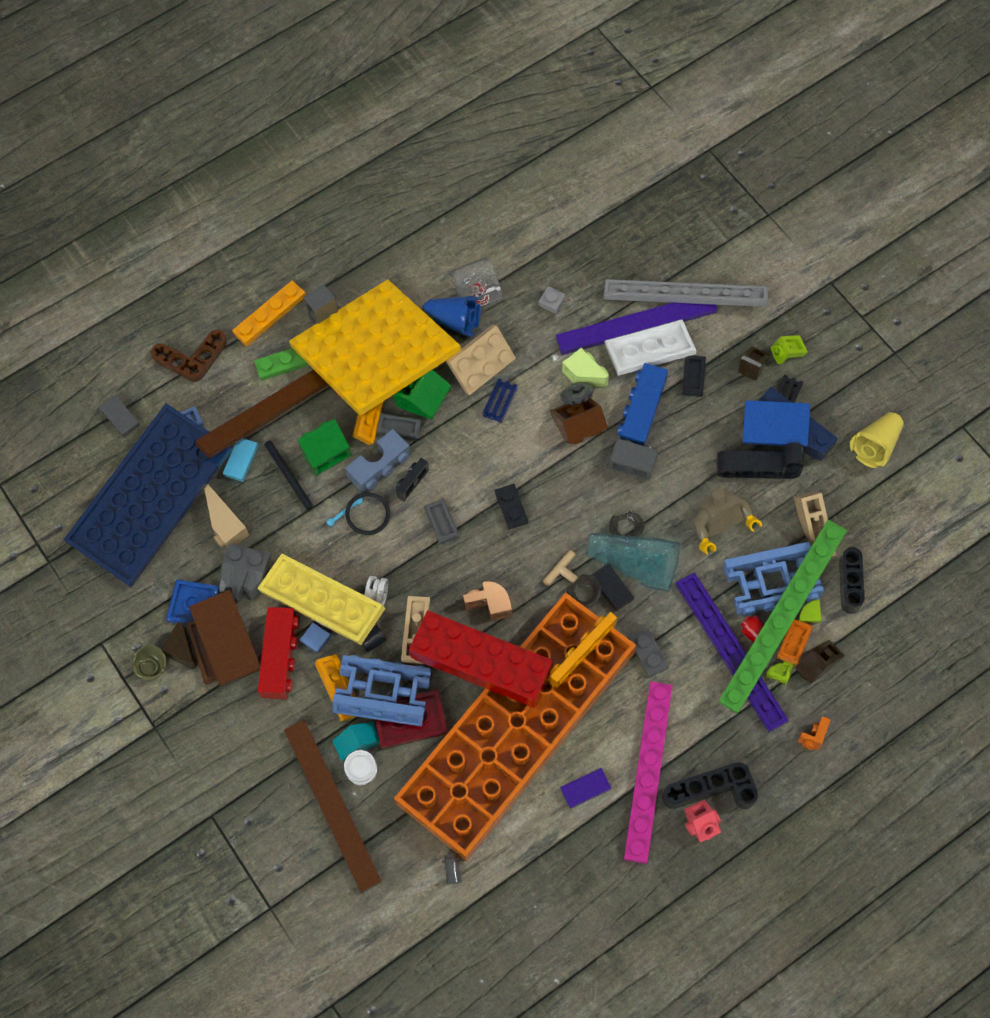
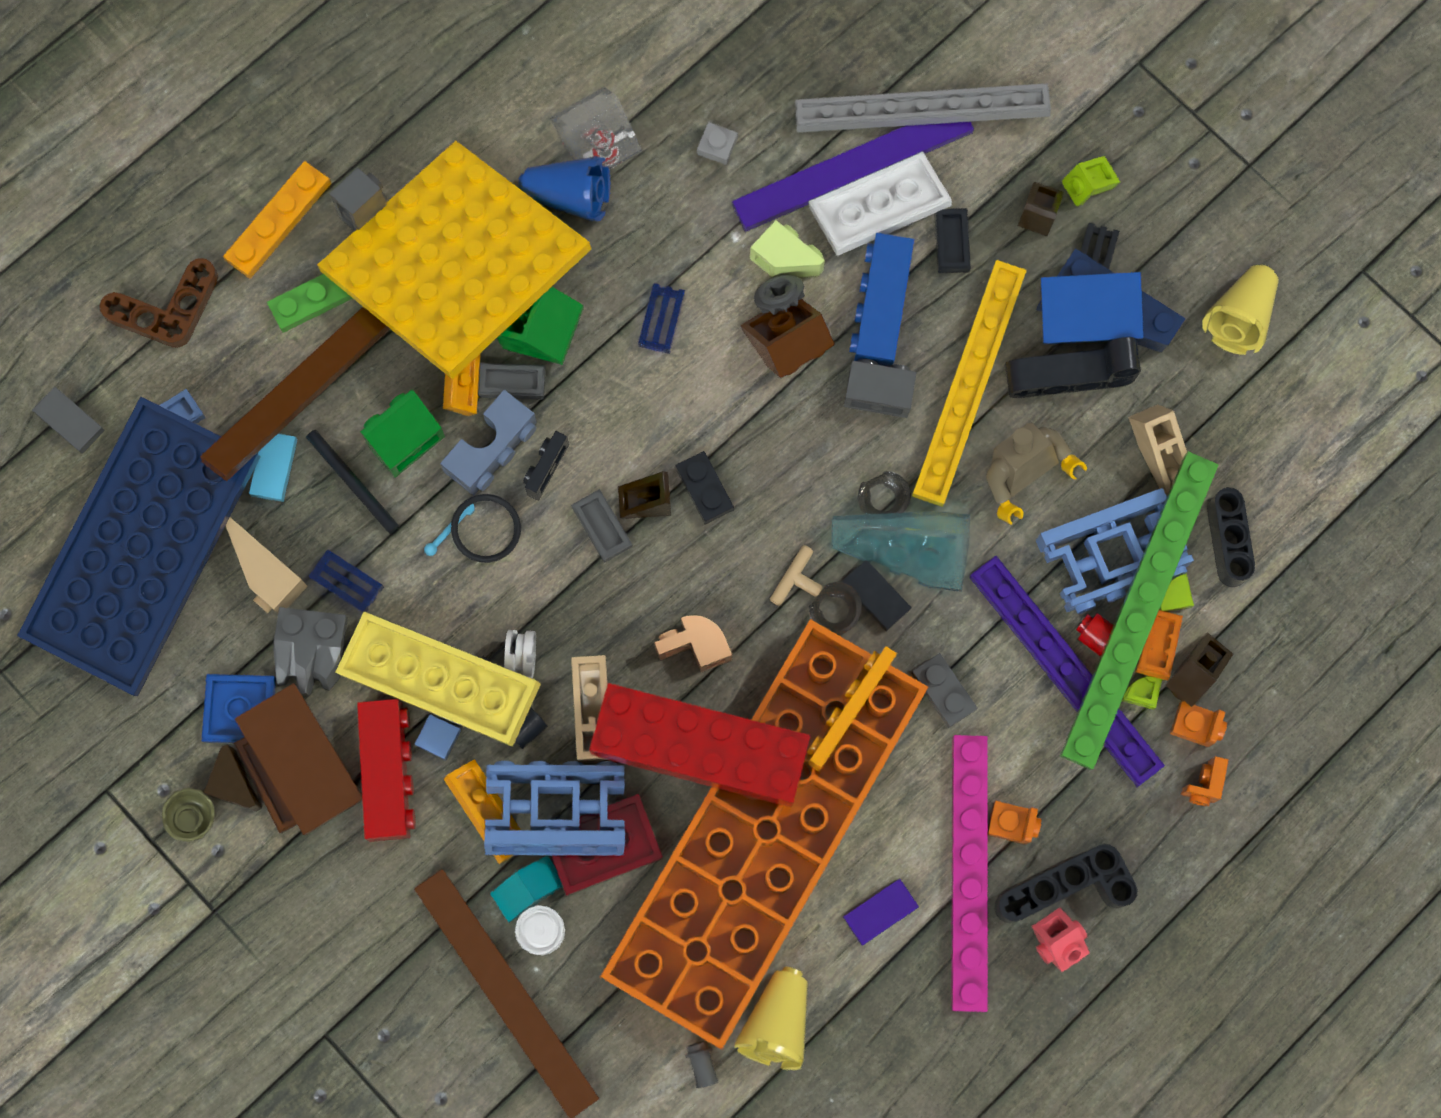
camera: 15 degrees left, 10 degrees up
tan plate [446,324,516,395] -> none
none -> clear blue tile [309,549,384,613]
none -> dark brown slope [618,471,671,519]
none -> light yellow cone [734,967,808,1070]
none -> yellow plate [912,260,1027,507]
none -> orange bracket [988,800,1042,845]
none -> orange bracket [1170,701,1227,747]

